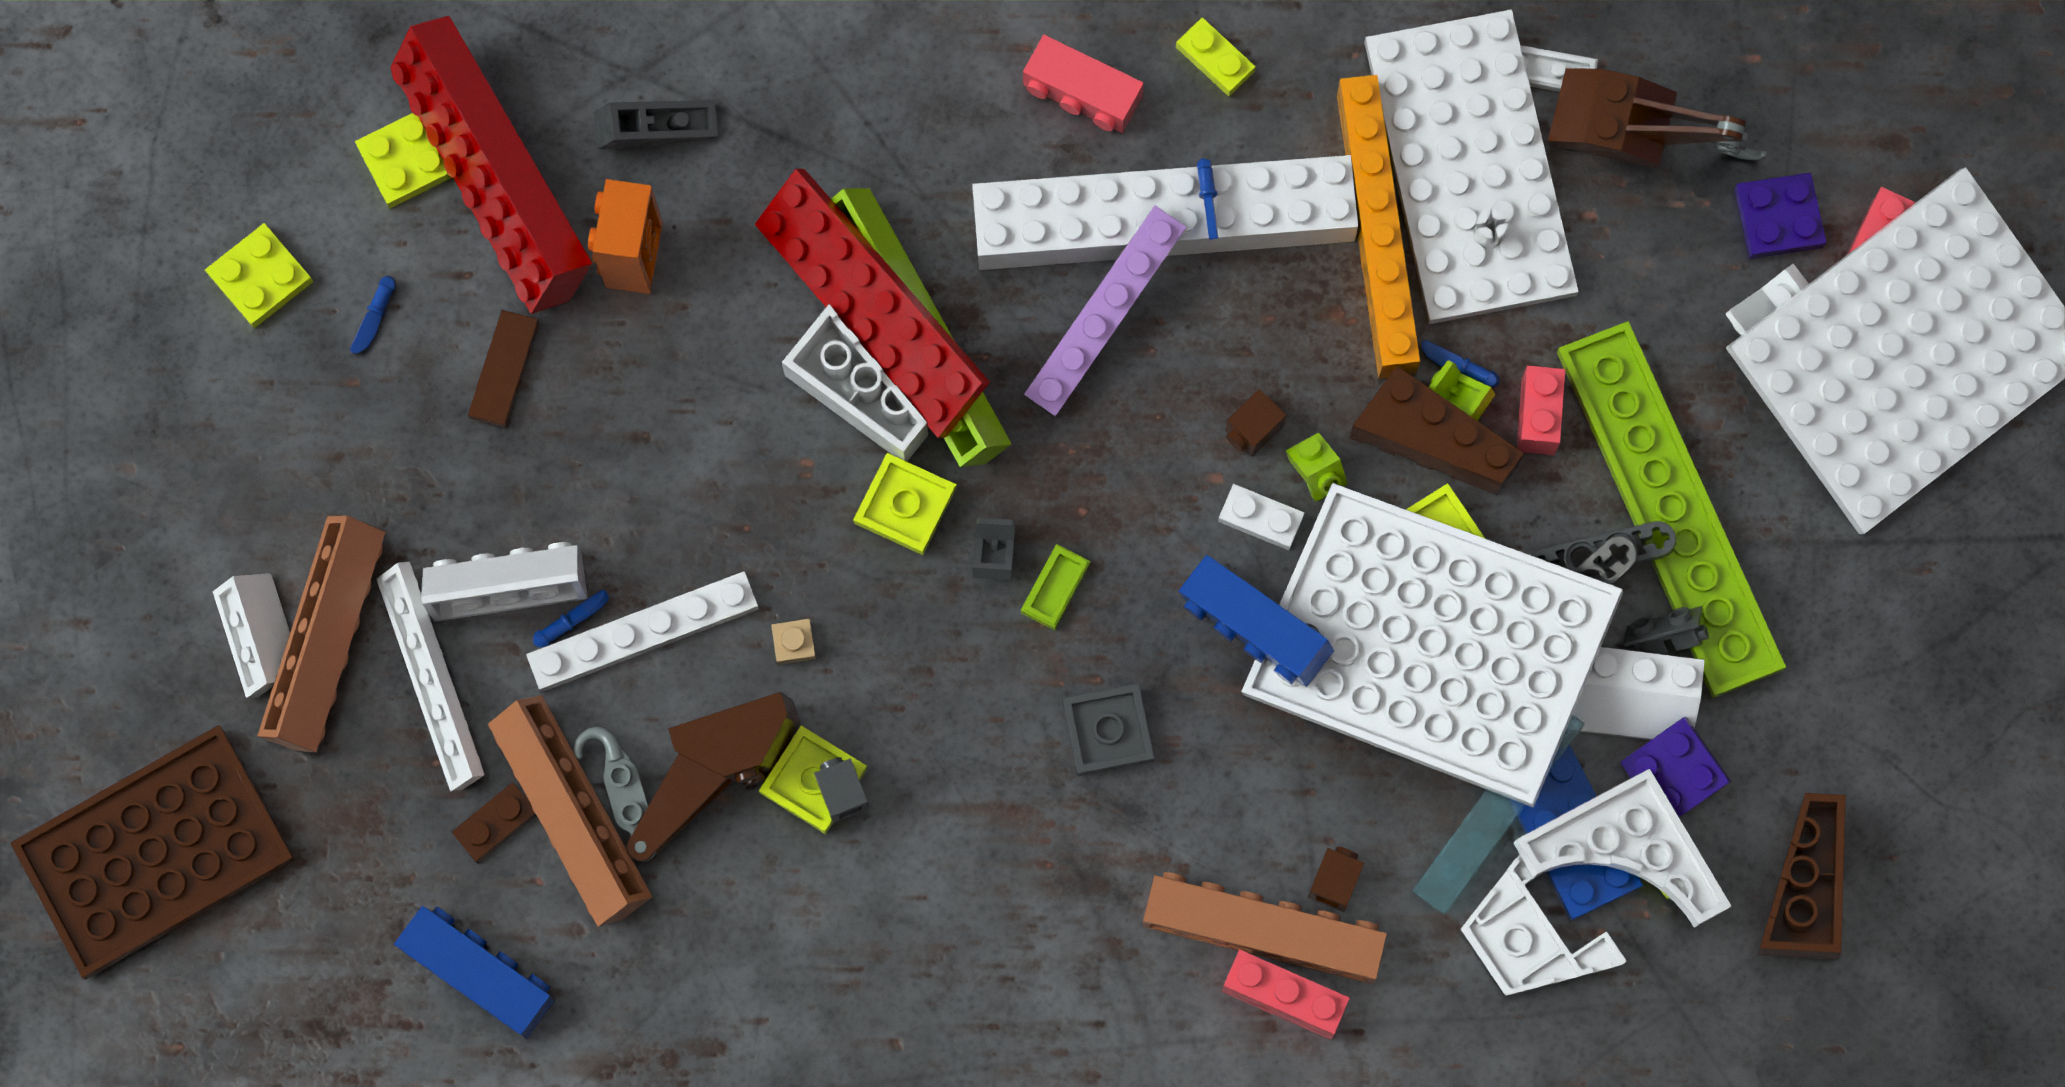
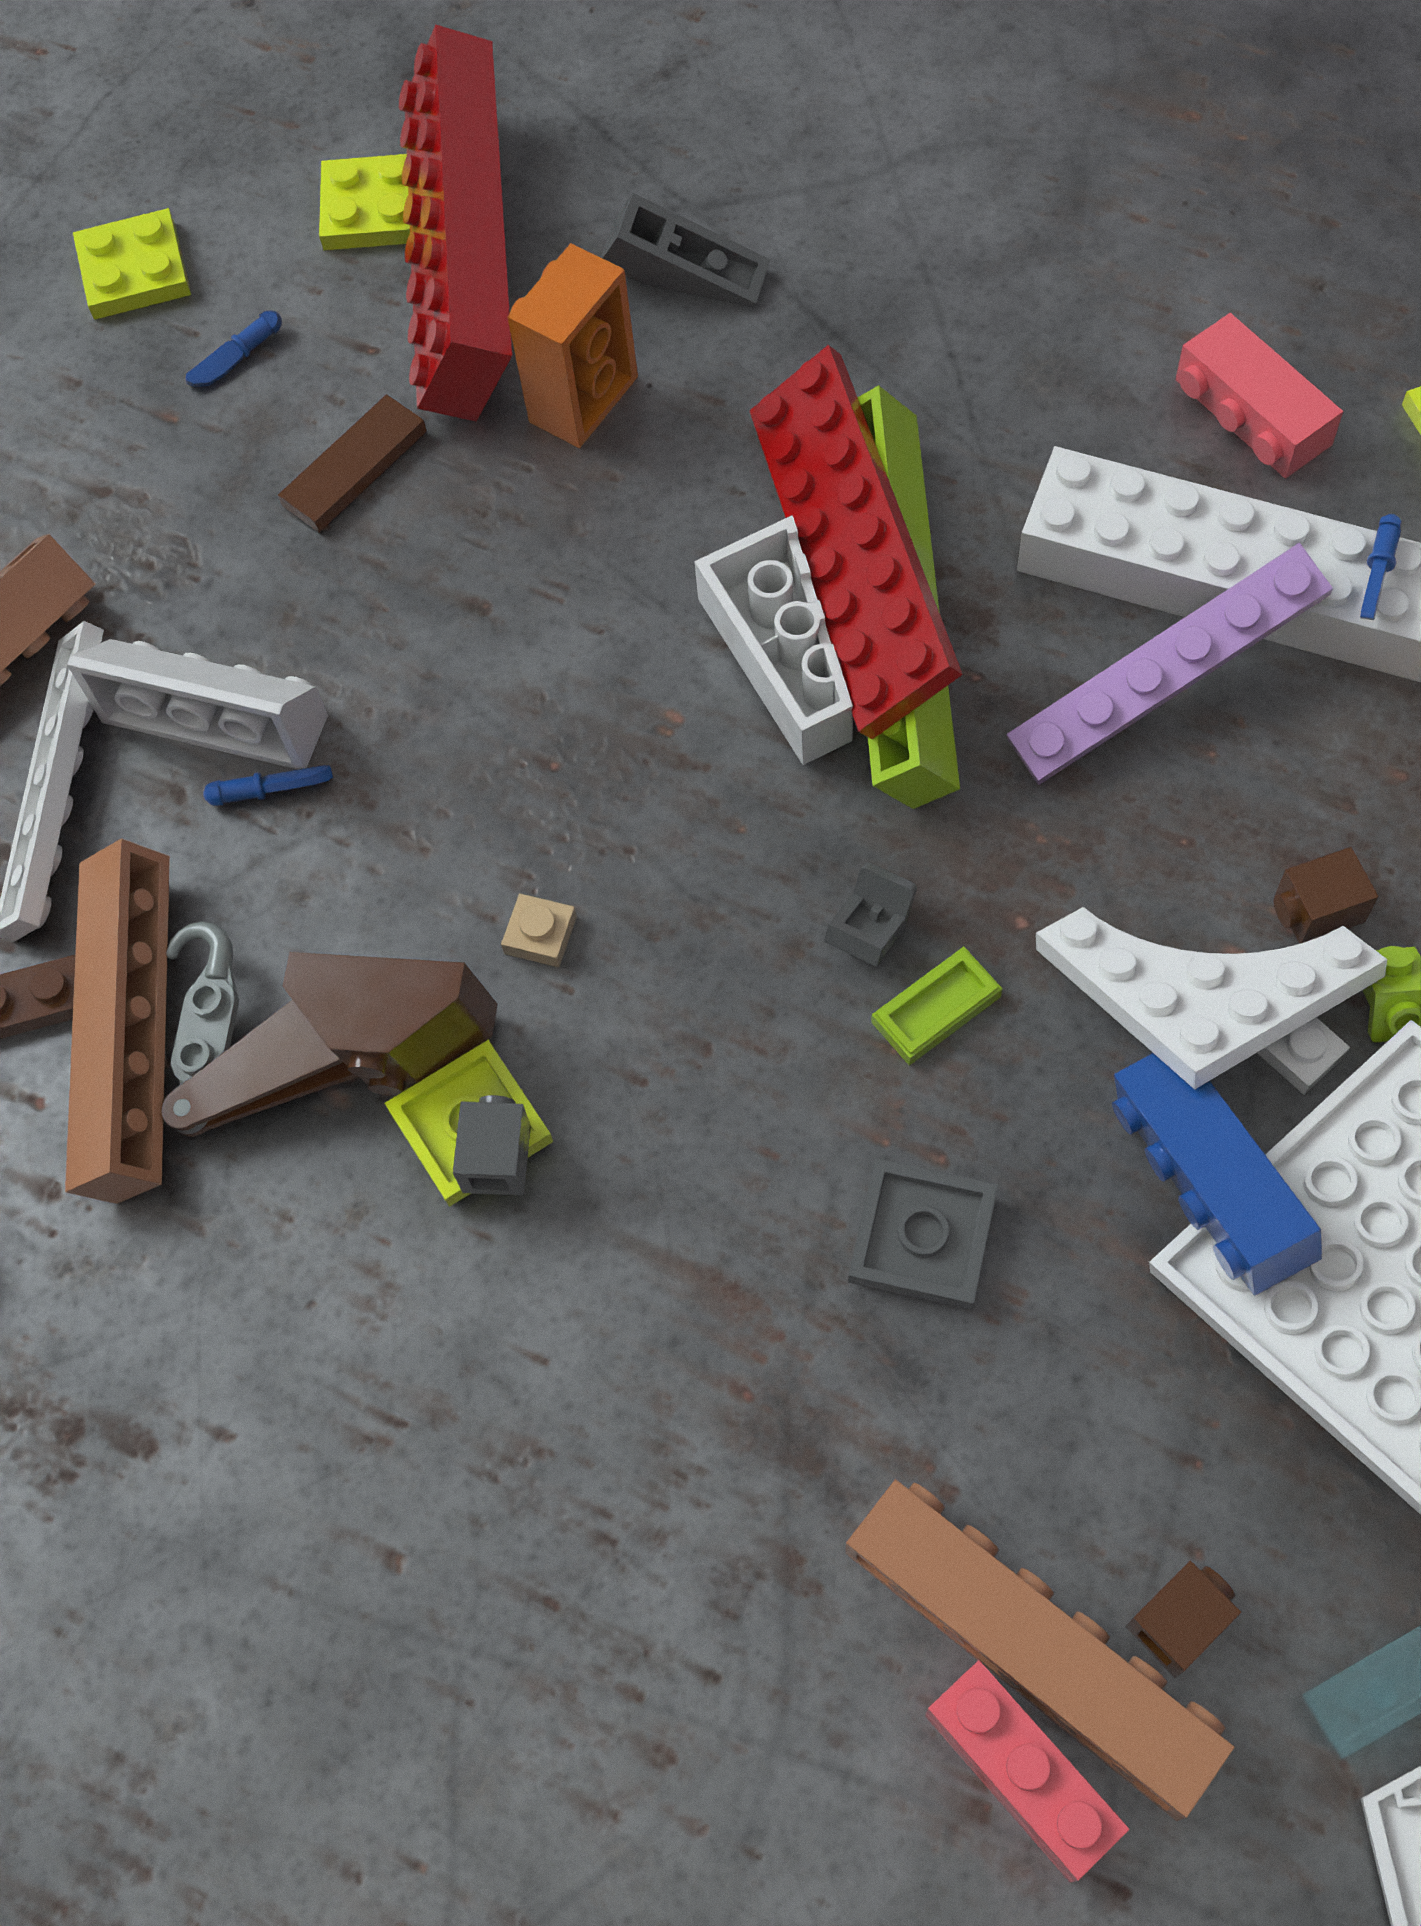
camera: 30 degrees right, 10 degrees down
white plate [526,571,759,693] -> none
neon yellow plate [853,453,956,555] -> none
none -> white plate [1036,907,1387,1089]

